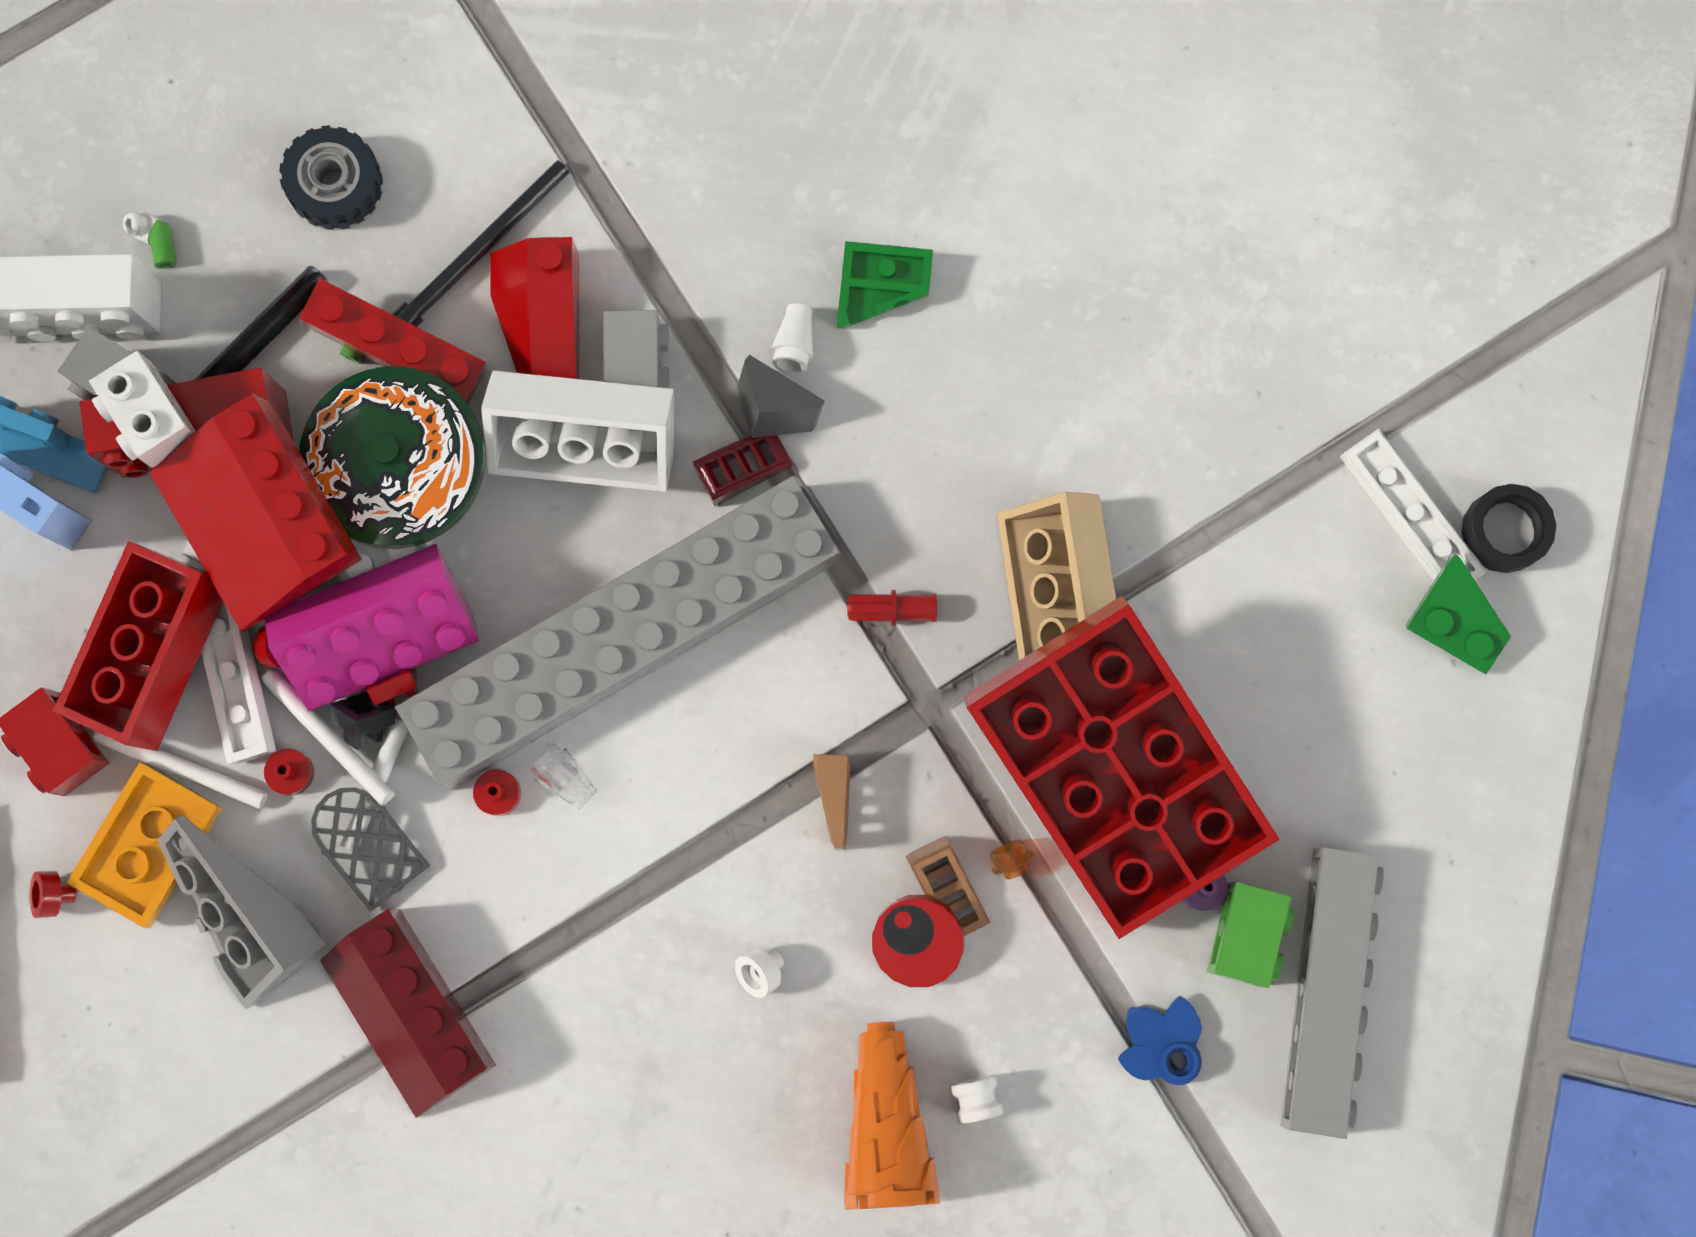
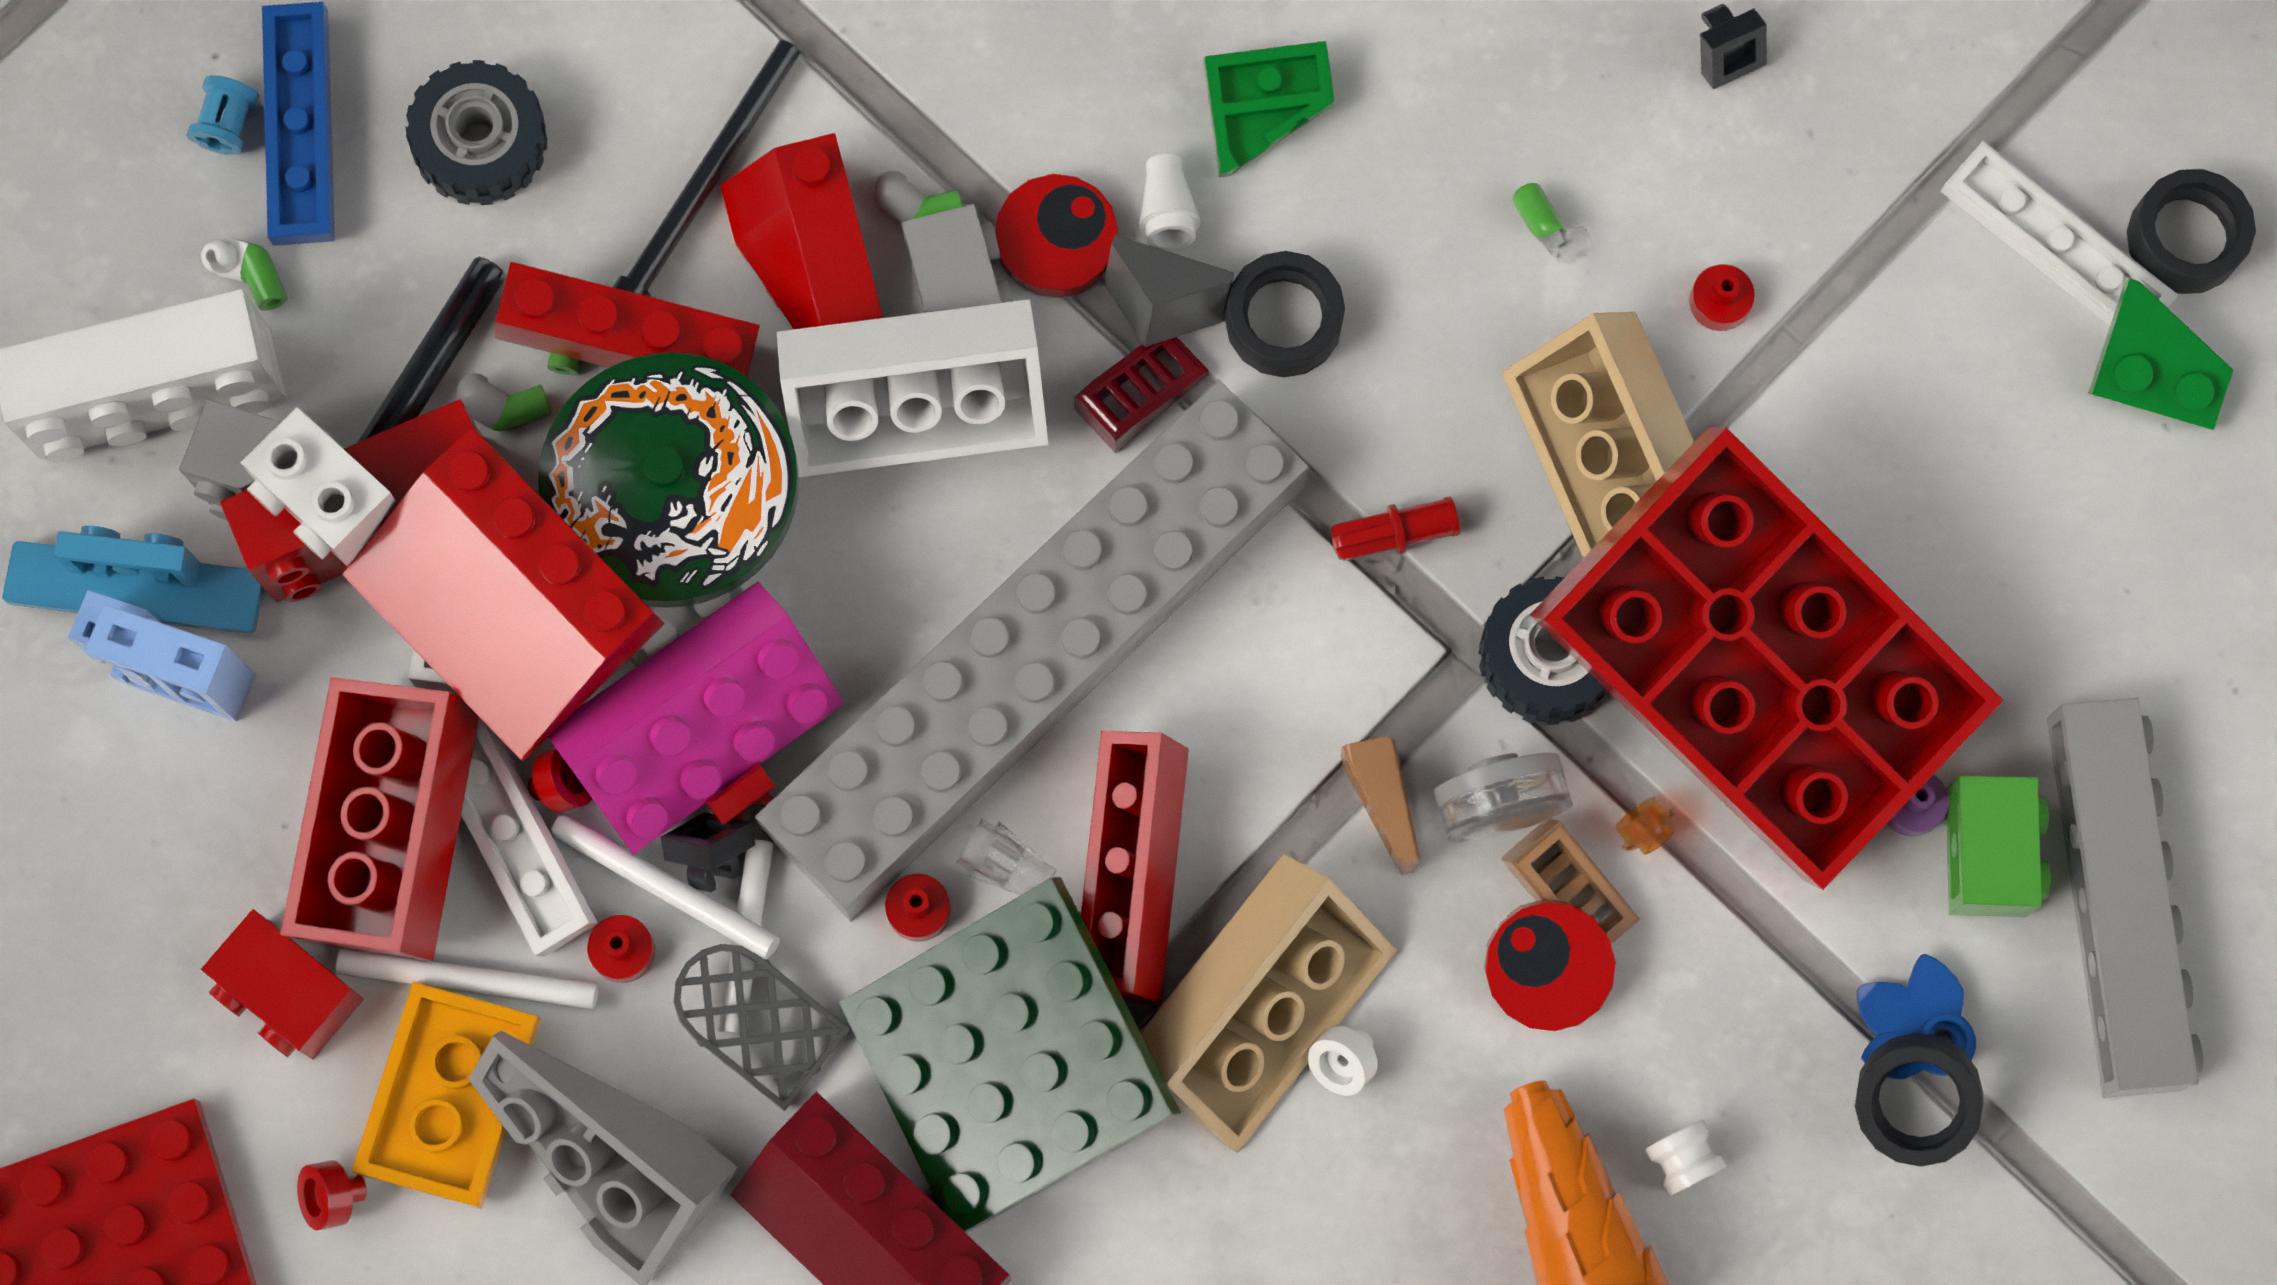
camera: 15 degrees left, 5 degrees down
none -> dark azure bush [186,75,259,155]
none -> blue plate [262,2,335,246]
none -> arm [457,373,552,431]
none -> plate [839,877,1181,1233]
none -> light grey arm [874,171,962,226]
none -> red tile [995,174,1118,298]
none -> red brick [1081,730,1189,1004]
none -> tan slope [1141,854,1397,1154]
none -> black tyre [1225,251,1345,378]
none -> clear piece [1434,753,1573,842]
none -> black wheel [1478,576,1609,725]
none -> arm [1513,183,1593,264]
none -> red tile [1689,264,1755,331]
none -> black tile [1700,3,1767,90]
none -> black tyre [1855,1033,1984,1167]

